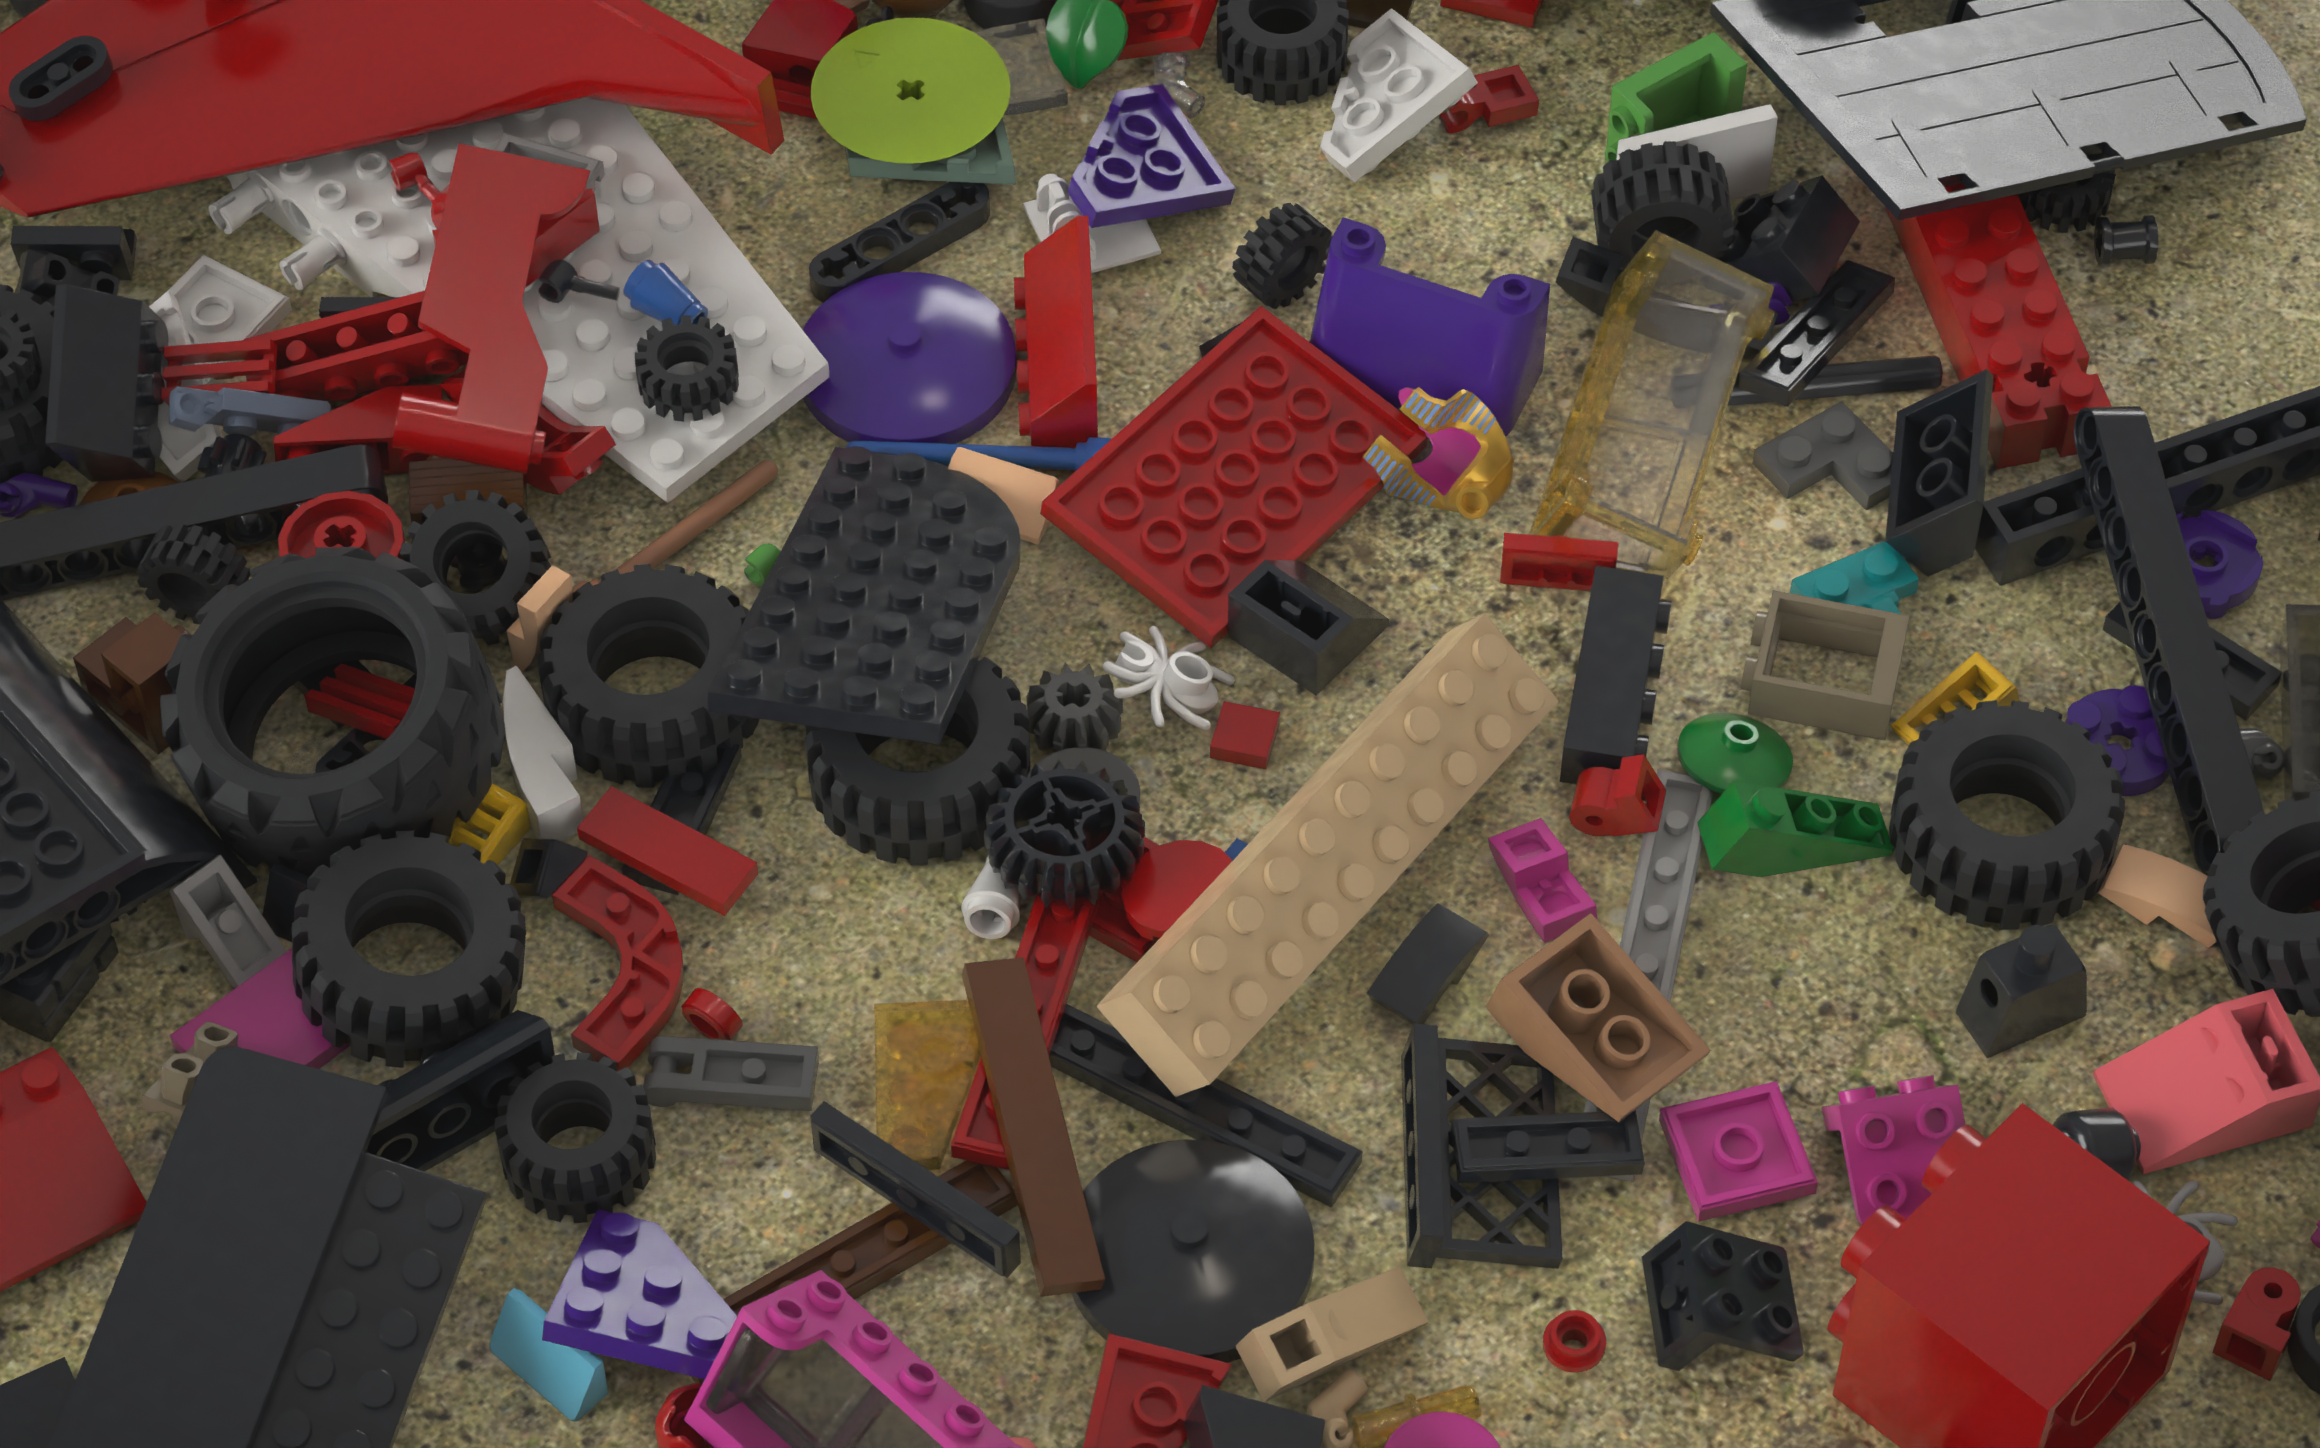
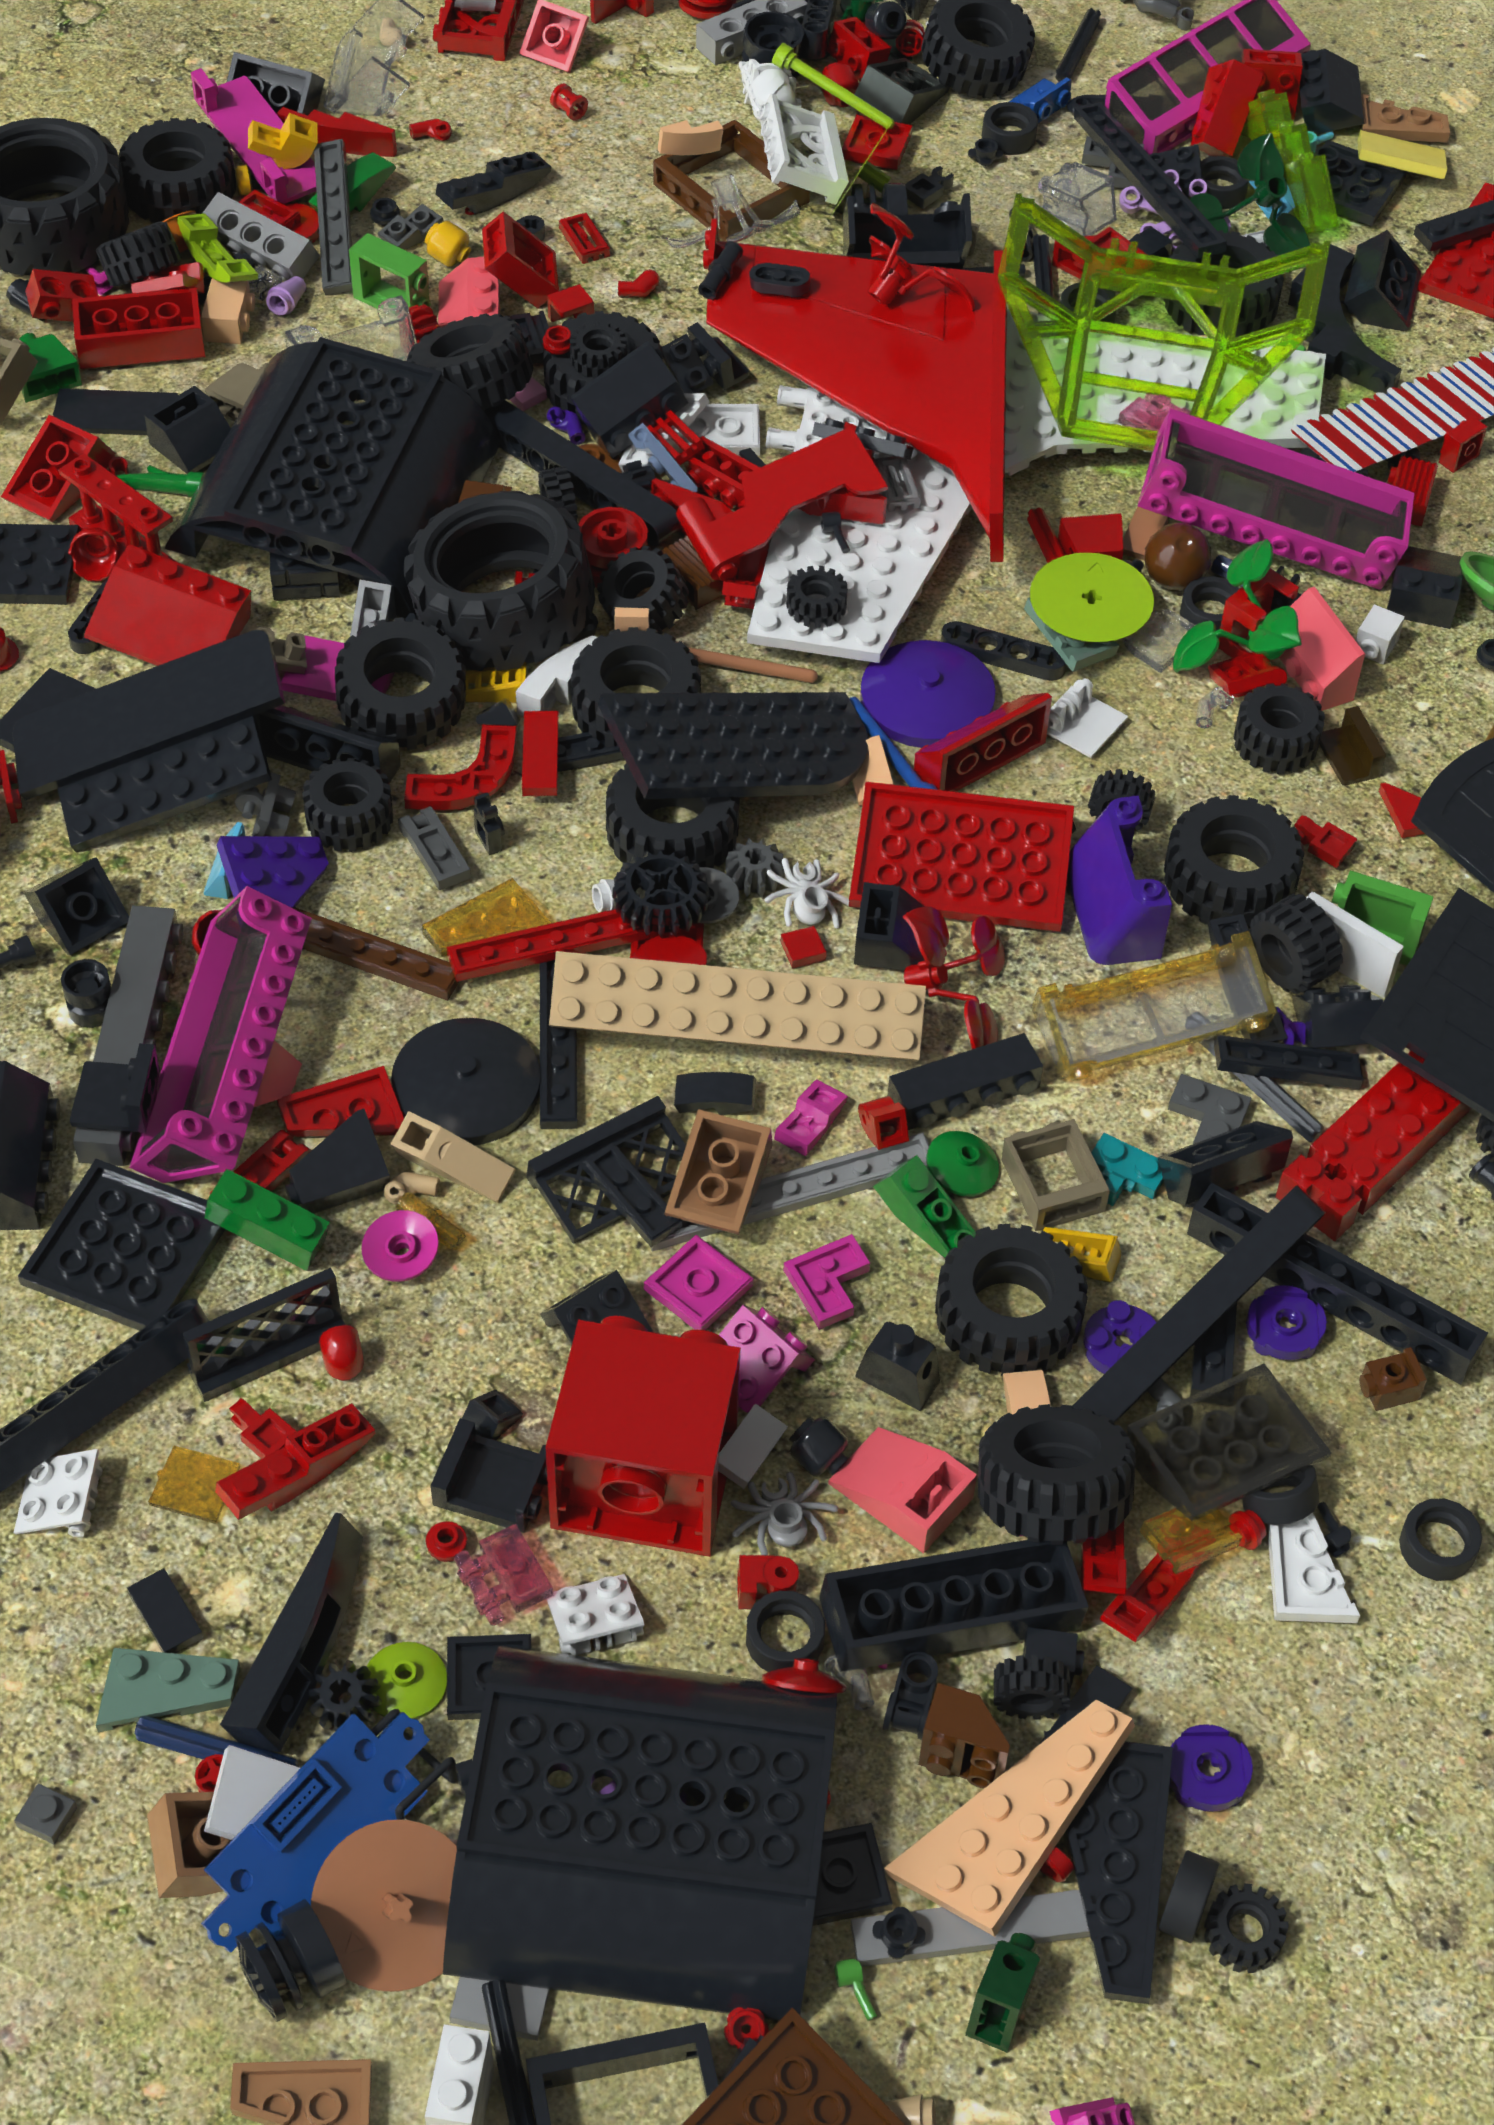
camera: 55 degrees right, 0 degrees up
blue cone [623,260,708,325] -> none
red tile [681,988,743,1040] -> none
black tile [810,1101,1021,1278] -> none
reddish brown tile [961,957,1105,1297] -> none
dark purple plate [1067,84,1236,228] -> none
white plate [1320,8,1478,183] -> none
pearl gold piece [1363,387,1514,519] -> none
red plate [1500,533,1618,591] -> none
red plate [1543,1310,1606,1373] -> none
none -> dark grey hips [235,772,296,836]
none -> black plate [473,792,505,856]
none -> dark pink plate [783,1234,870,1330]
none -> black plate [812,418,914,460]
none -> red plant [903,906,1005,1049]
none -> black tyre [1164,795,1305,929]

